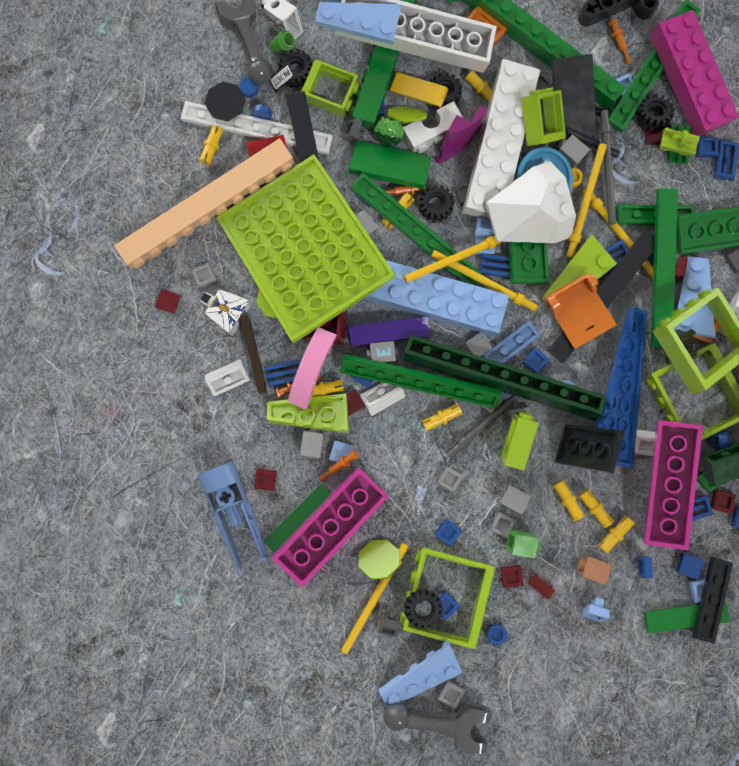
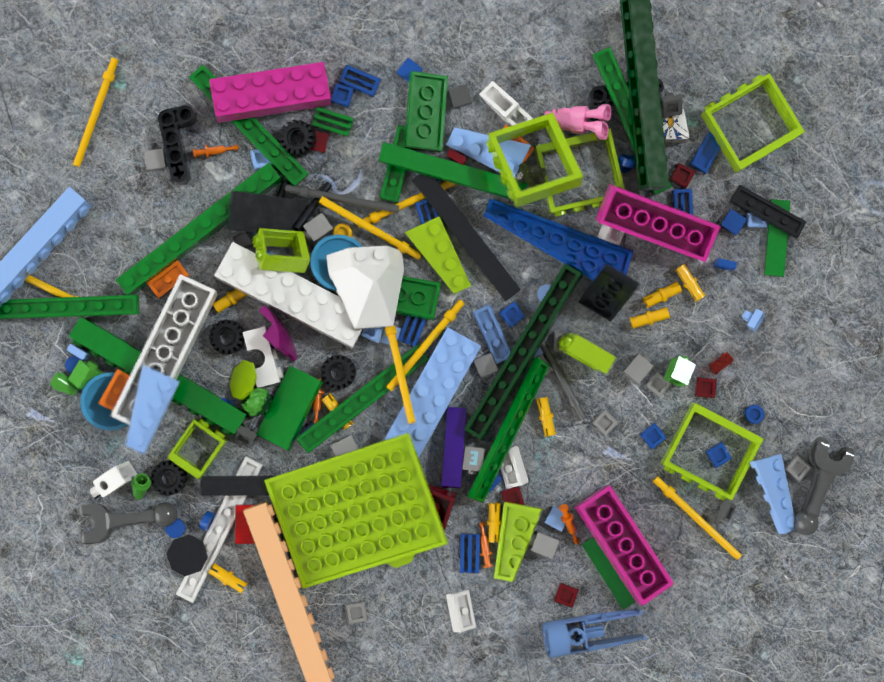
camera: 80 degrees left, 5 degrees up
dark red tile [155,289,181,314] -> none
torso [200,290,251,336] -> none
dark brown tile [240,314,268,395] -> none
sticker [269,63,295,92] -> none
bright pink slope [288,327,337,410] -> none
lime piece [358,540,400,579] -> none
yellow tile [390,72,448,108] -> none
black tyre [404,588,443,630] -> none
orange door [544,273,617,350] -> none
nougat brick [576,555,612,585] -> none
lime hips [659,128,700,157] -> none

